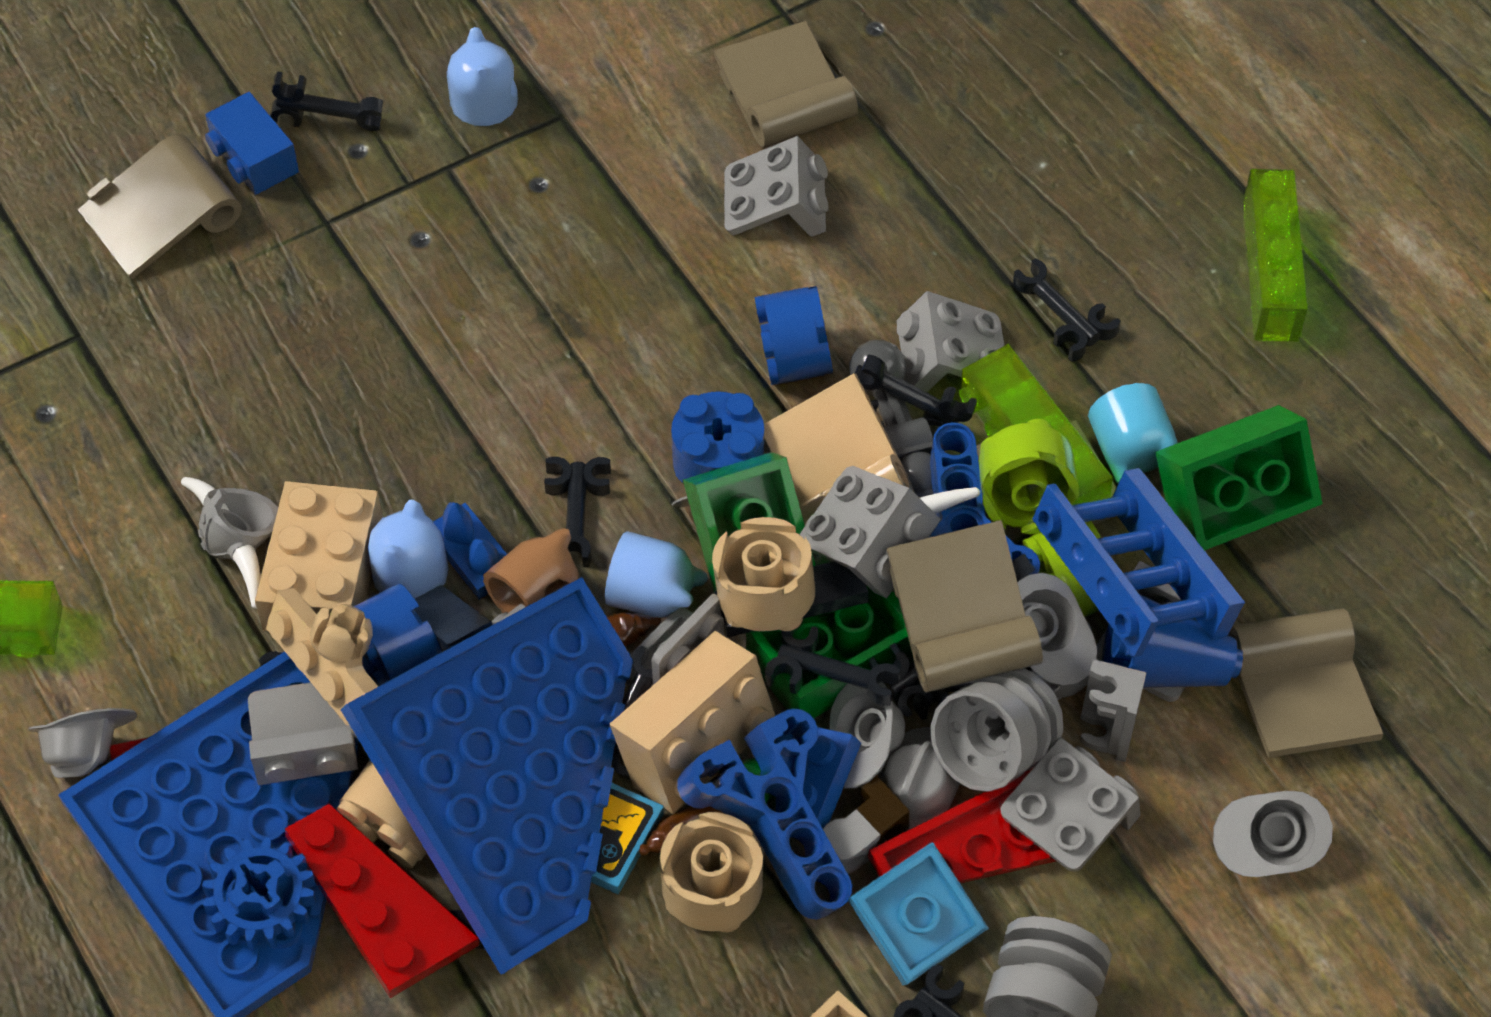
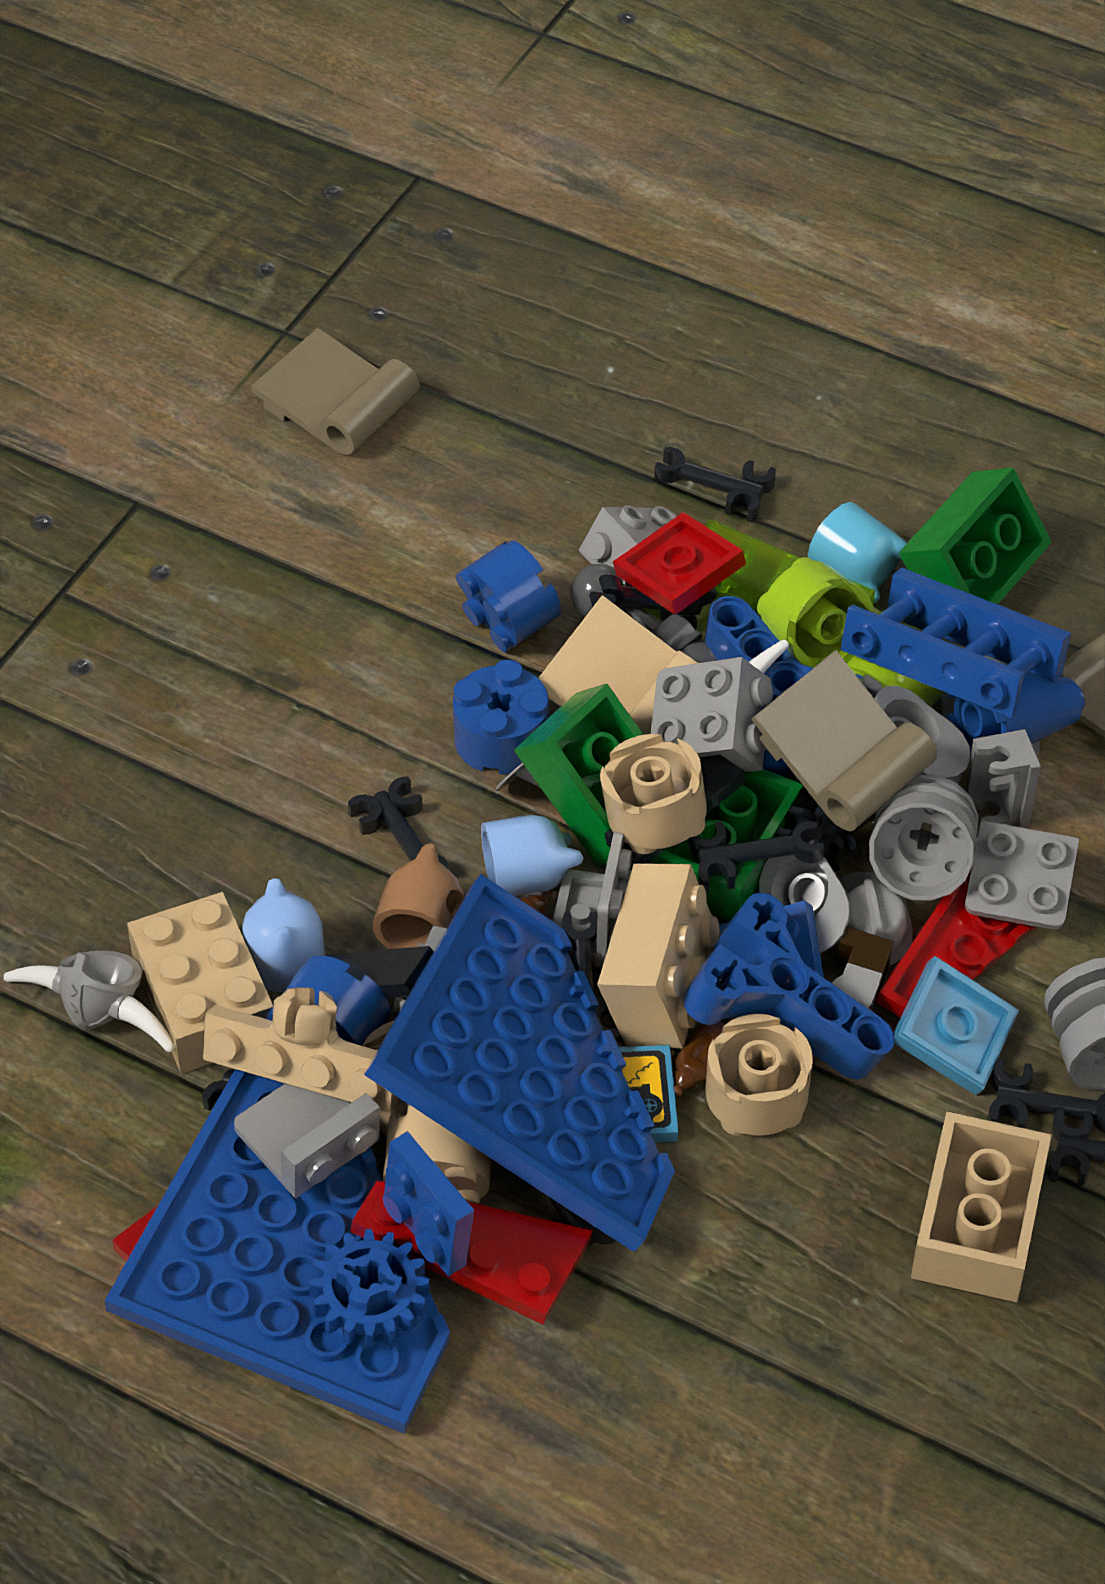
camera: 30 degrees left, 5 degrees down
light grey piece [28,708,137,778] -> none
blue tile [433,502,507,600] -> none
light blue piece [447,27,518,126] -> none
light grey bracket [724,136,829,237] -> none
clear neon green brick [1243,169,1308,342] -> none
none -> blue plate [383,1131,474,1276]
none -> red plate [613,512,746,615]

